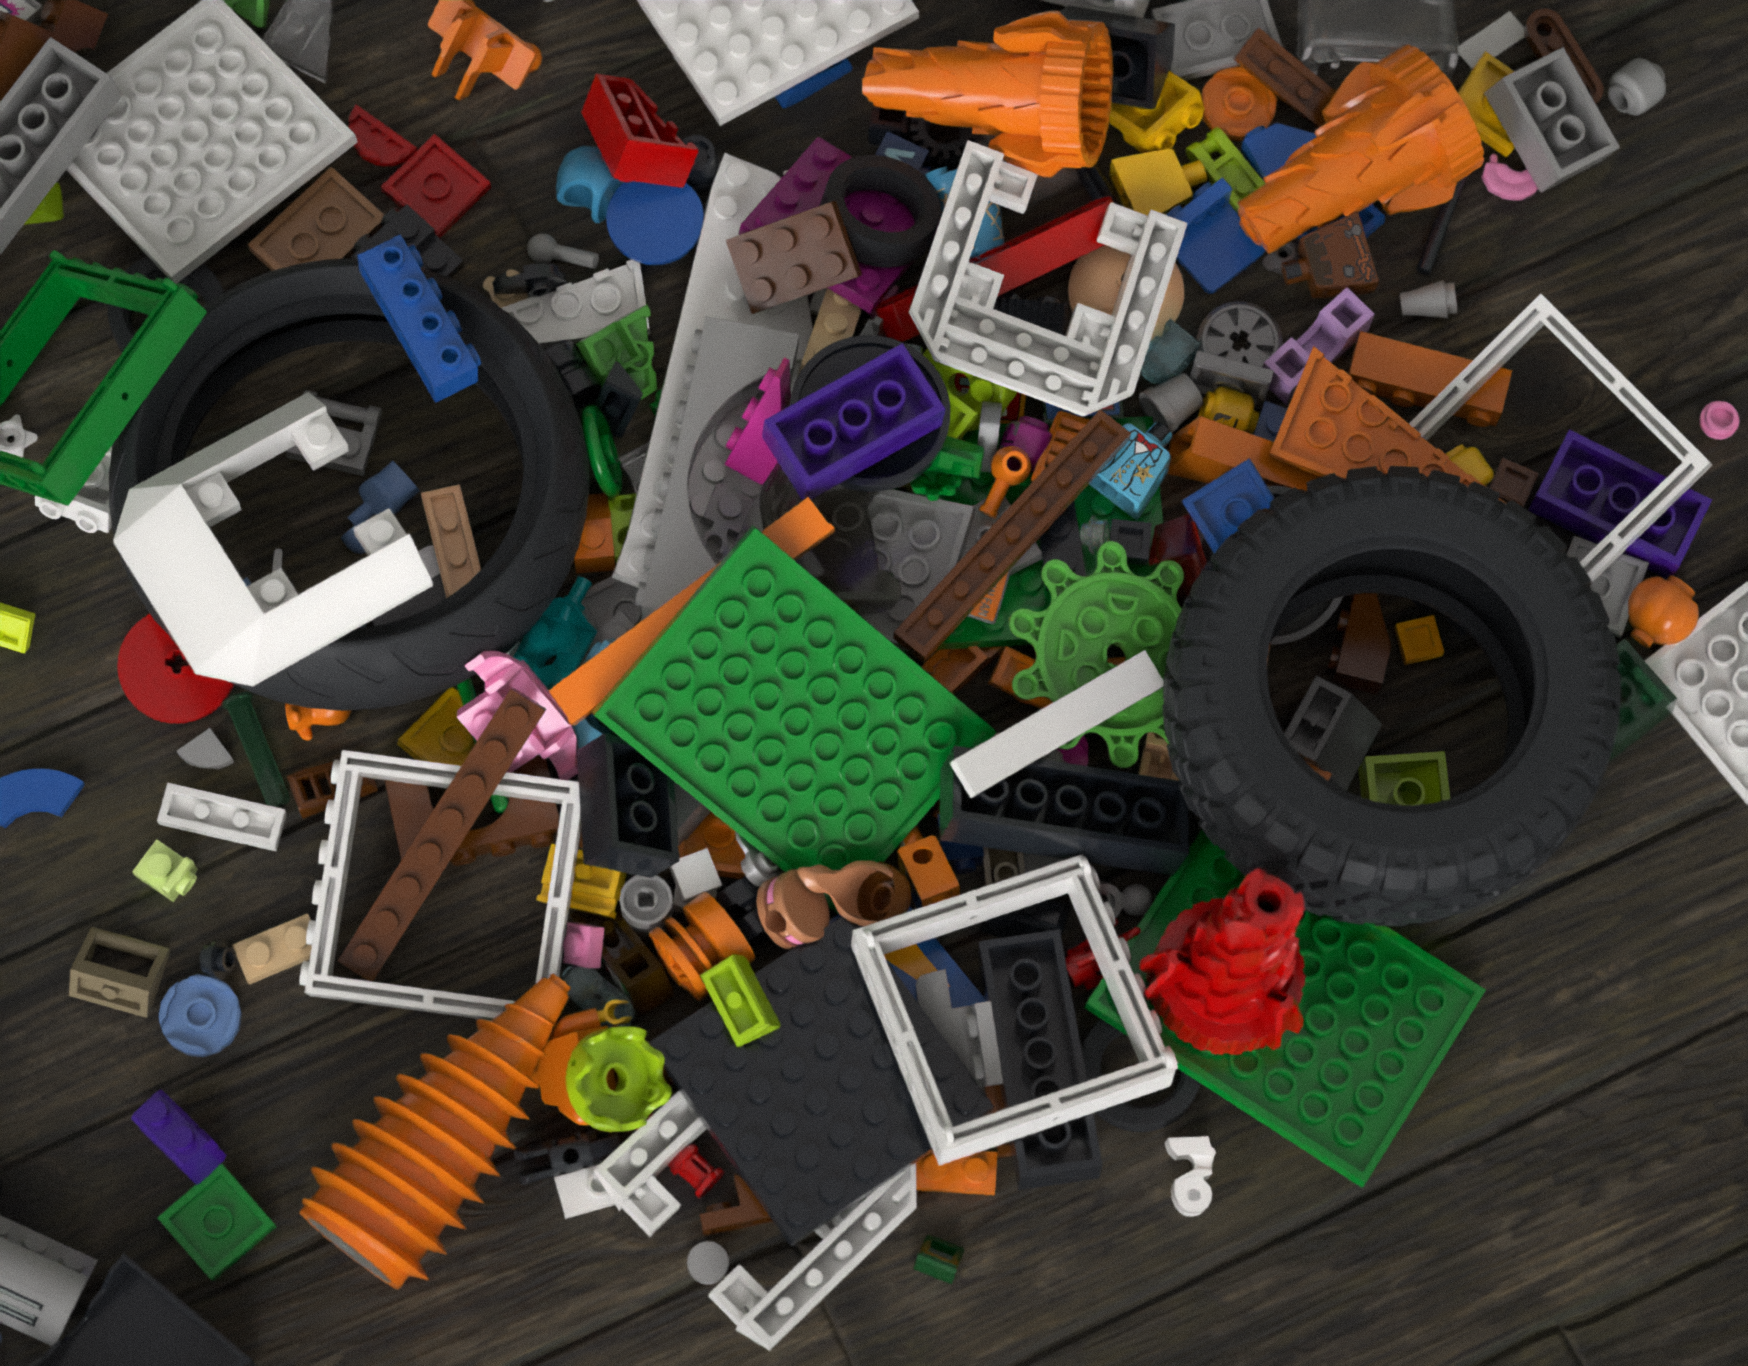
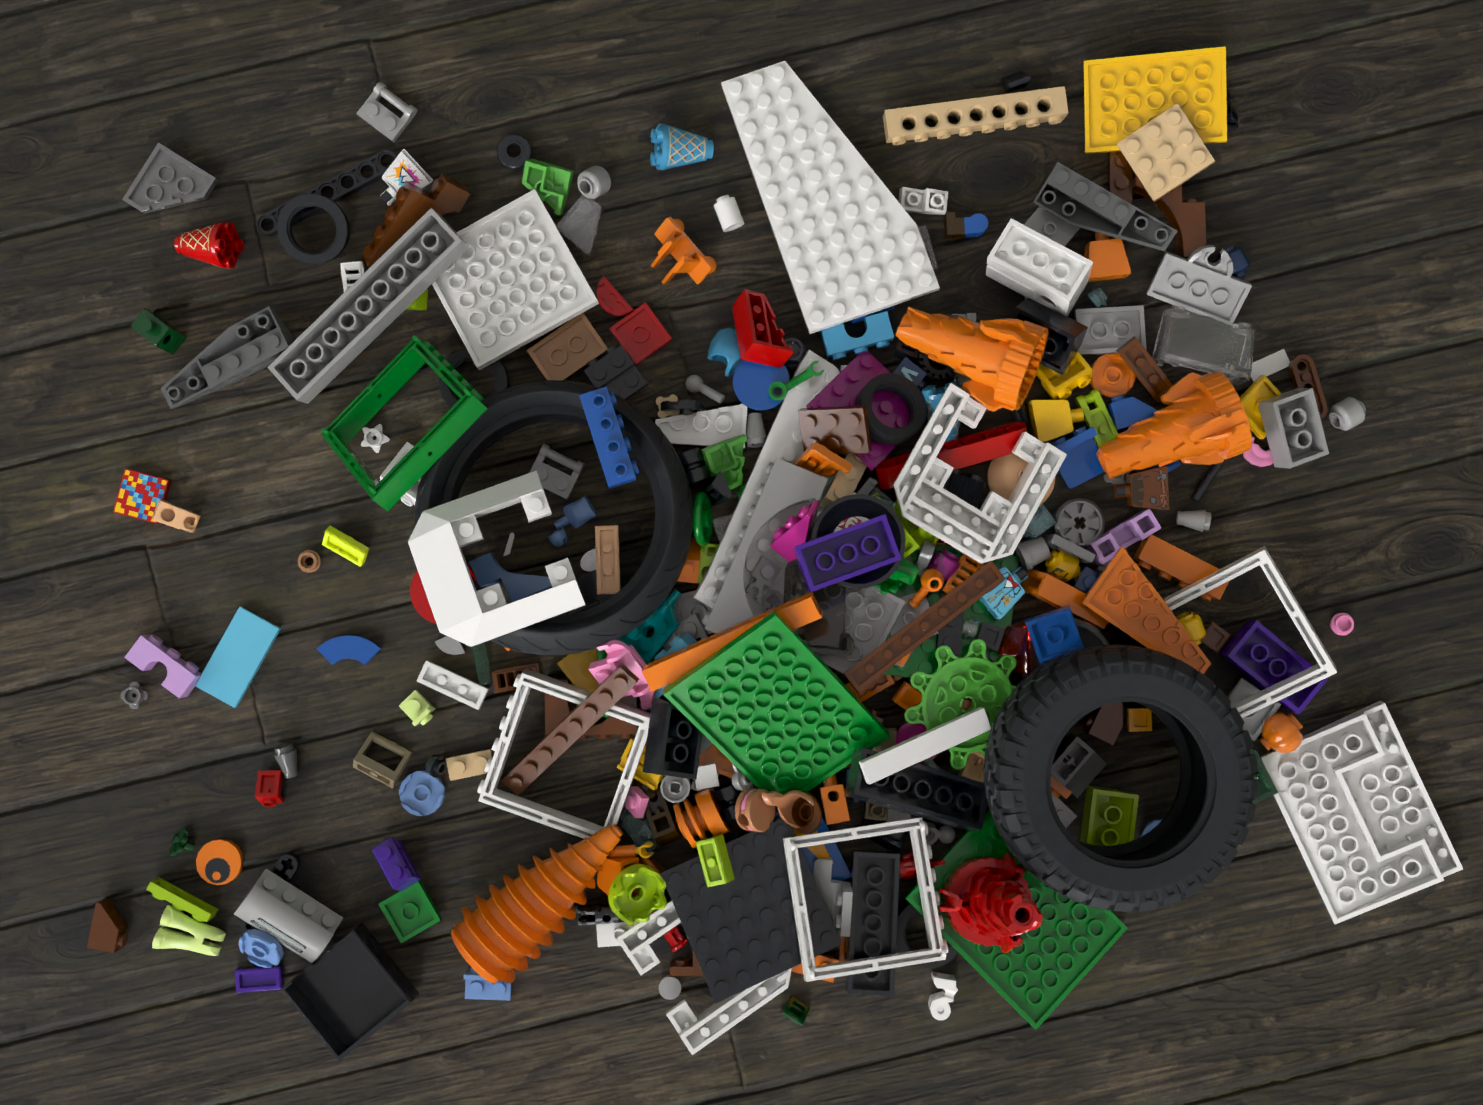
camera: 15 degrees right, 15 degrees up
none -> medium blue bracket [464,967,512,1001]
none -> light grey cone [746,413,767,448]
none -> green brick [768,361,824,401]
none -> orange wing [794,442,853,477]
none -> dark azure arch [820,311,894,360]

